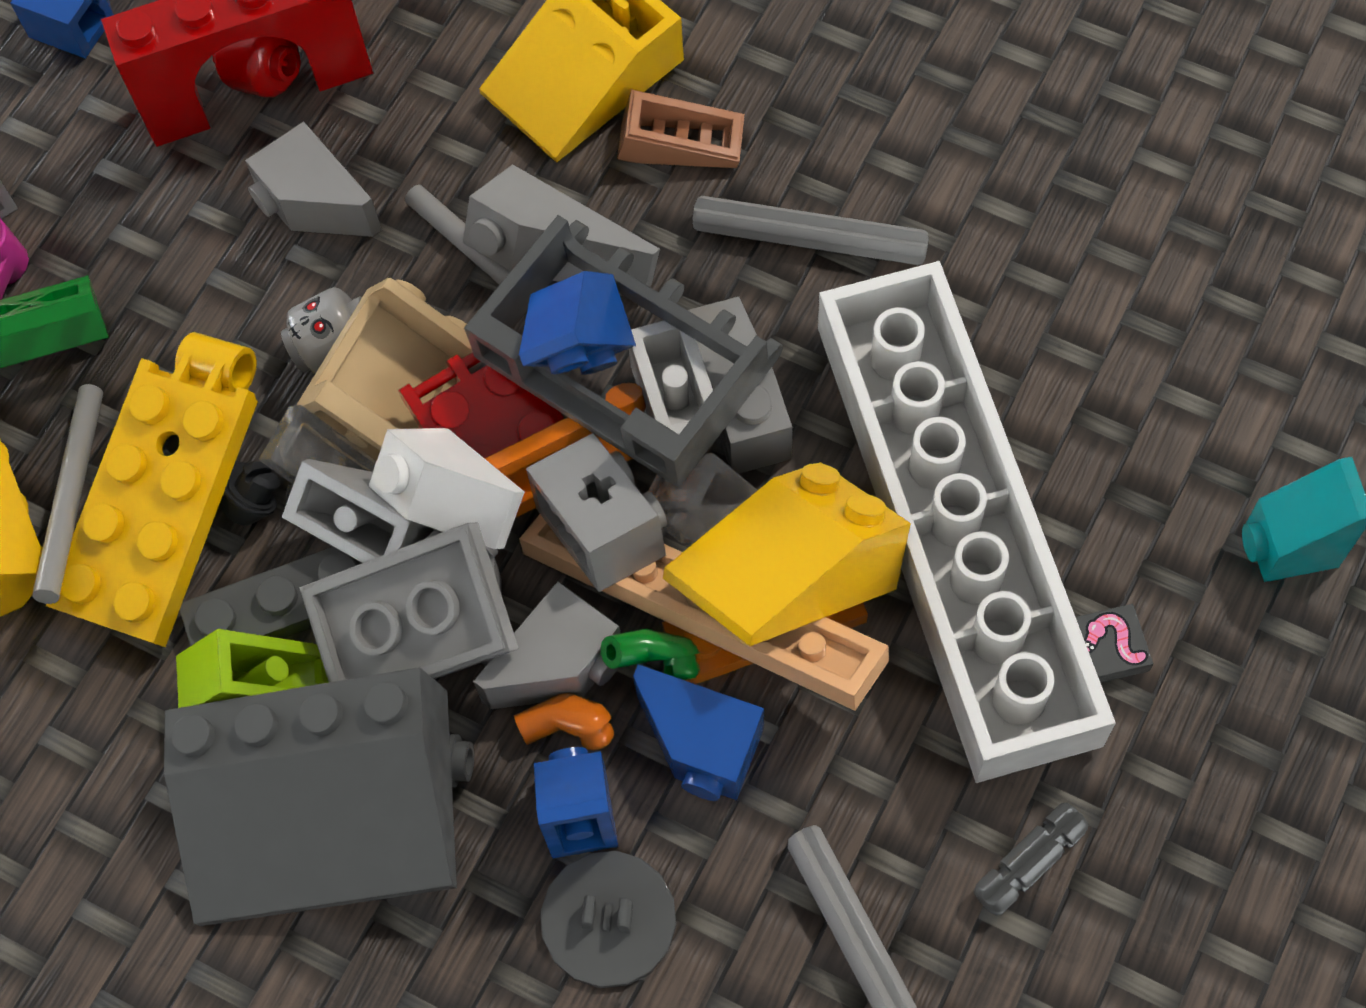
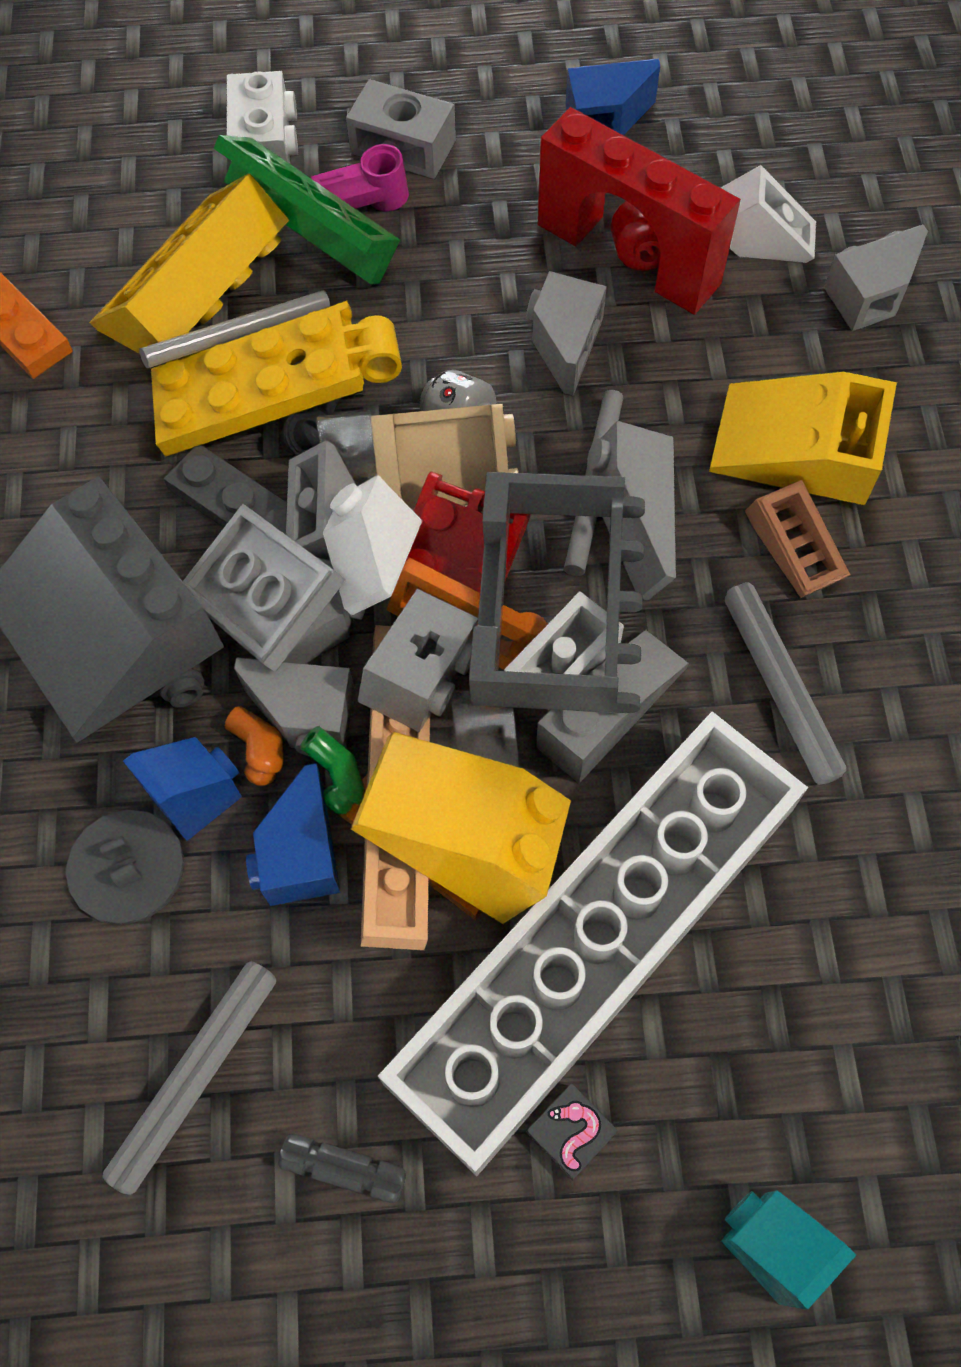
camera: 55 degrees right, 0 degrees up
lime slope [176,629,329,708] -> none
blue slope [519,271,636,375] -> none

